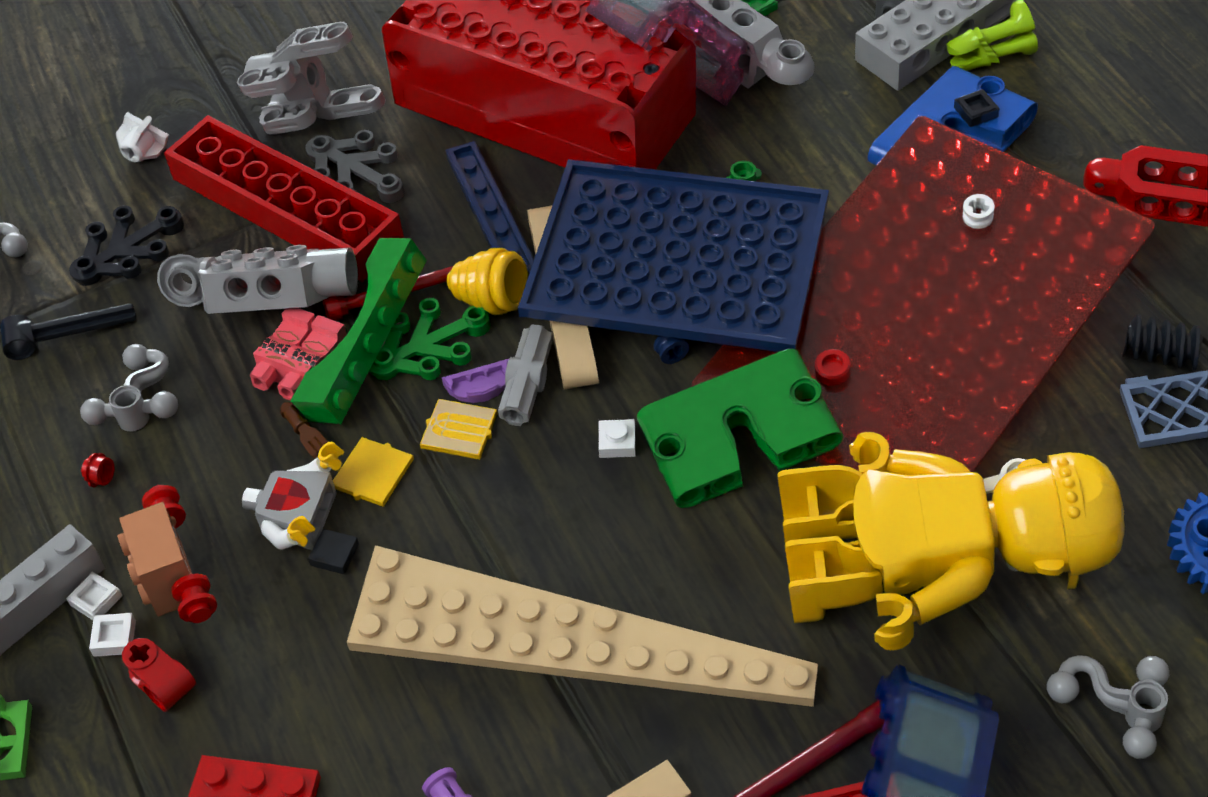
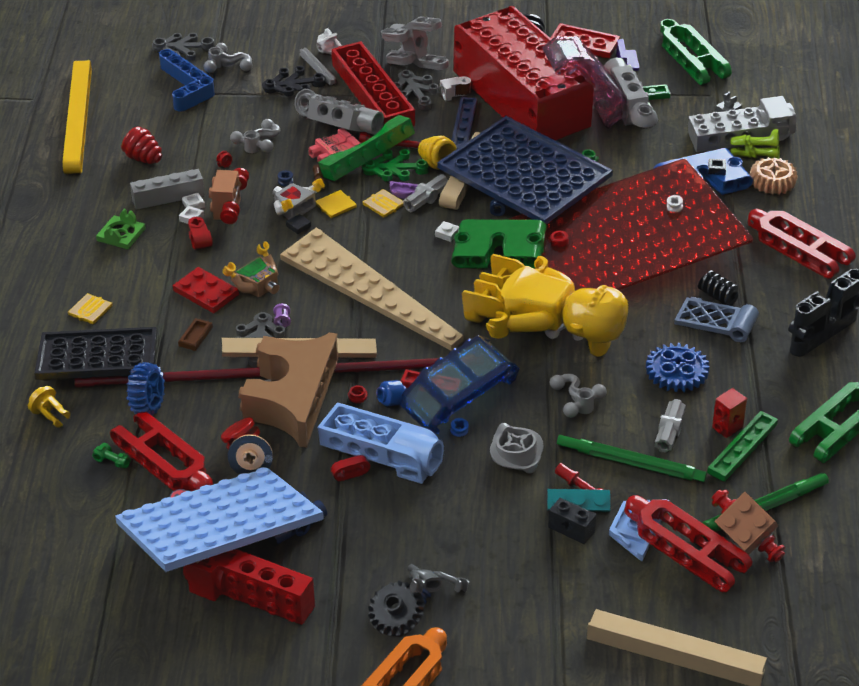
camera: 25 degrees right, 10 degrees down
black axle [0,303,136,360] -> none
none -> torso [223,241,280,297]
none -> dark blue bush [277,170,294,187]
none -> light grey axle [300,48,336,85]
none -> white leg [439,76,471,101]
none -> light nougat gear [750,157,798,195]

